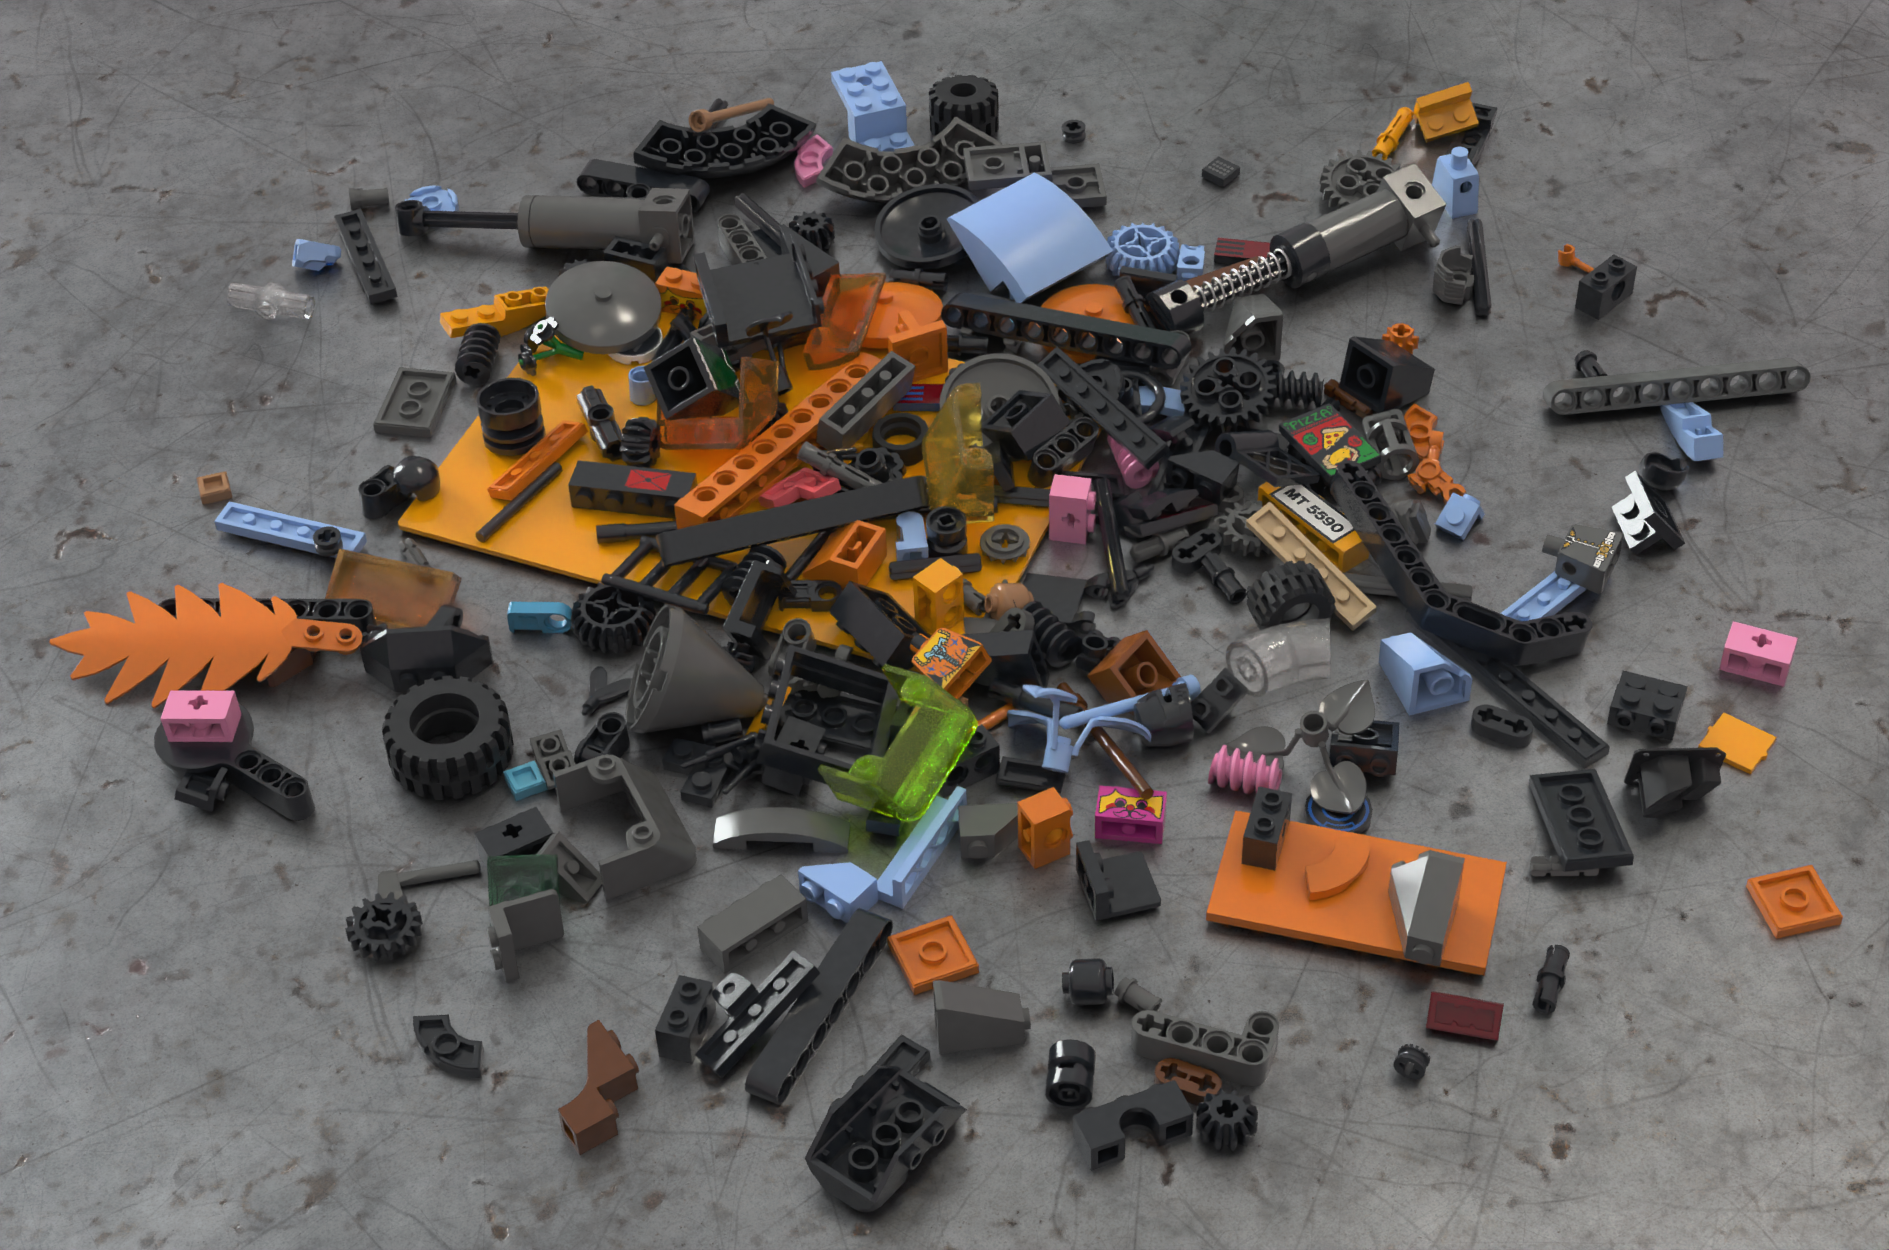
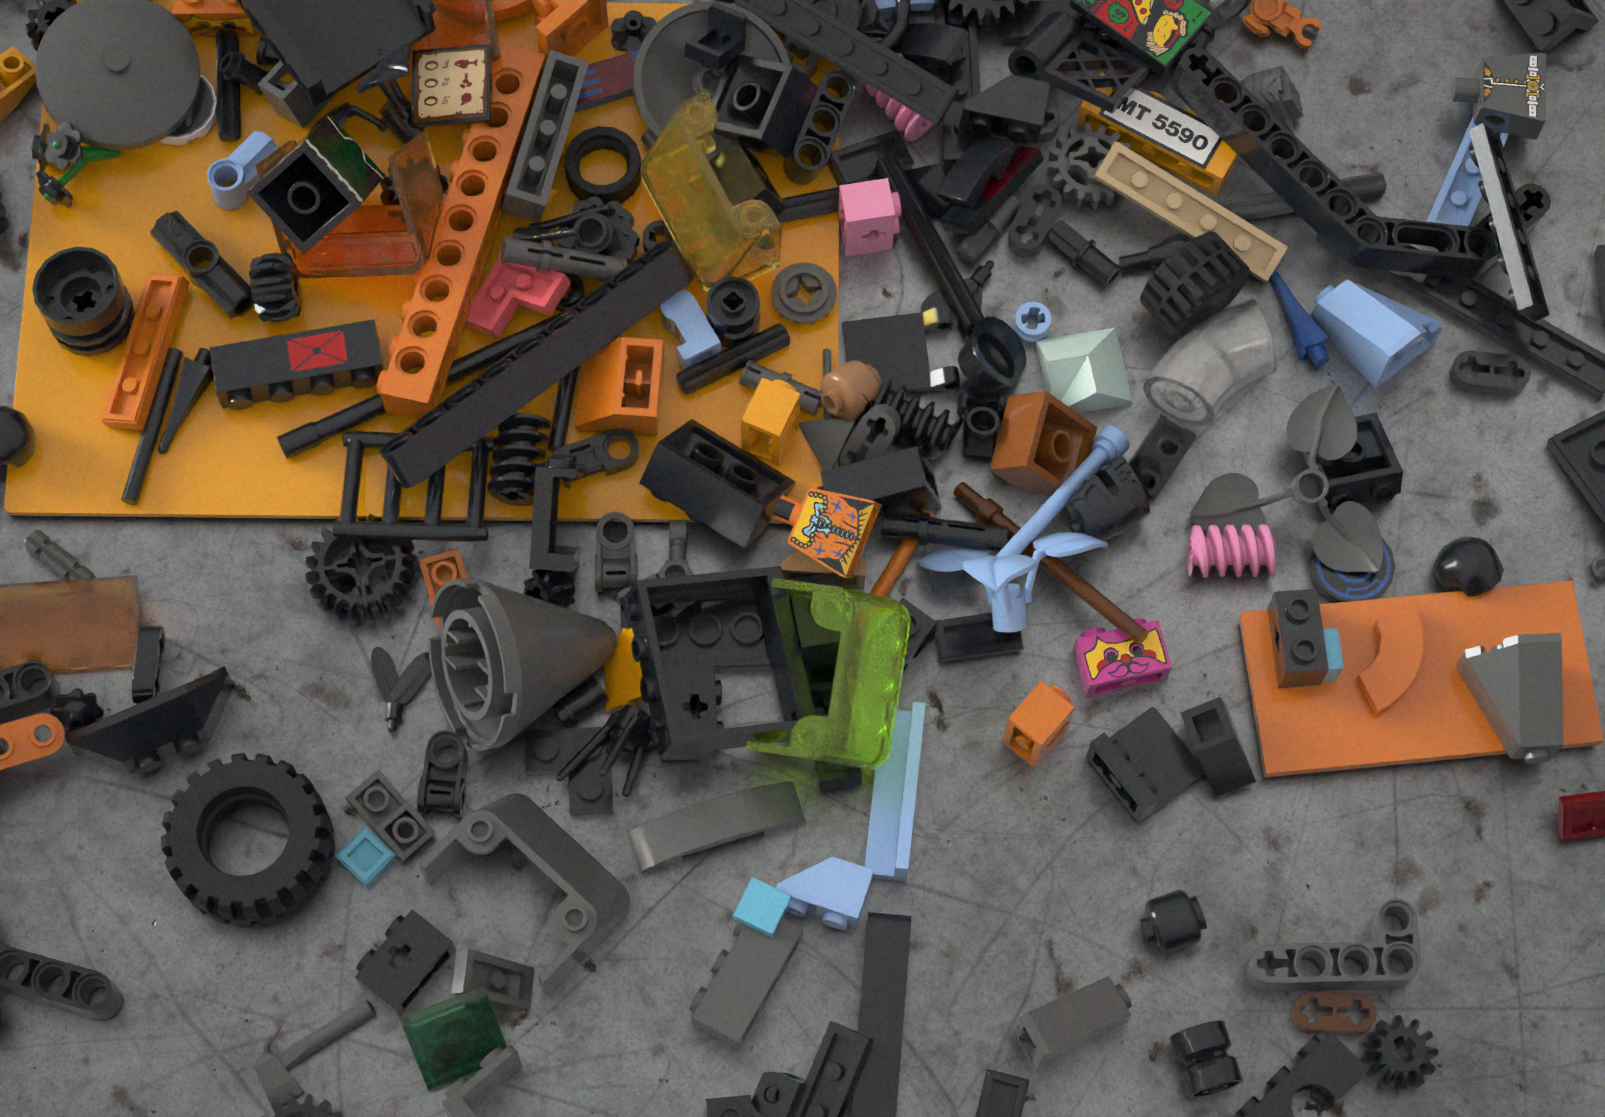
camera: 25 degrees left, 25 degrees up
dark azure piece [507,602,572,633] -> none
orange tile [887,915,979,995] -> none
dark grey slope [958,803,1018,859] -> none
dark grey pin [1114,977,1162,1012] -> none
black bush [1393,1044,1430,1080] -> none
light blue bracket [1435,493,1485,541] -> none
none -> black piece [158,347,214,454]
none -> piece [411,44,492,128]
none -> black bracket [685,3,747,70]
none -> medium azure tile [733,877,792,938]
none -> black piece [958,316,1027,393]
none -> light blue bush [1014,302,1052,343]
none -> light aqua slope [1035,327,1133,413]
none -> black slope [1180,697,1257,798]
none -> blue piece [1270,271,1330,367]
none -> medium azure tile [1322,628,1344,682]
none -> black hair [1433,537,1504,597]
none -> plate [1469,123,1550,321]

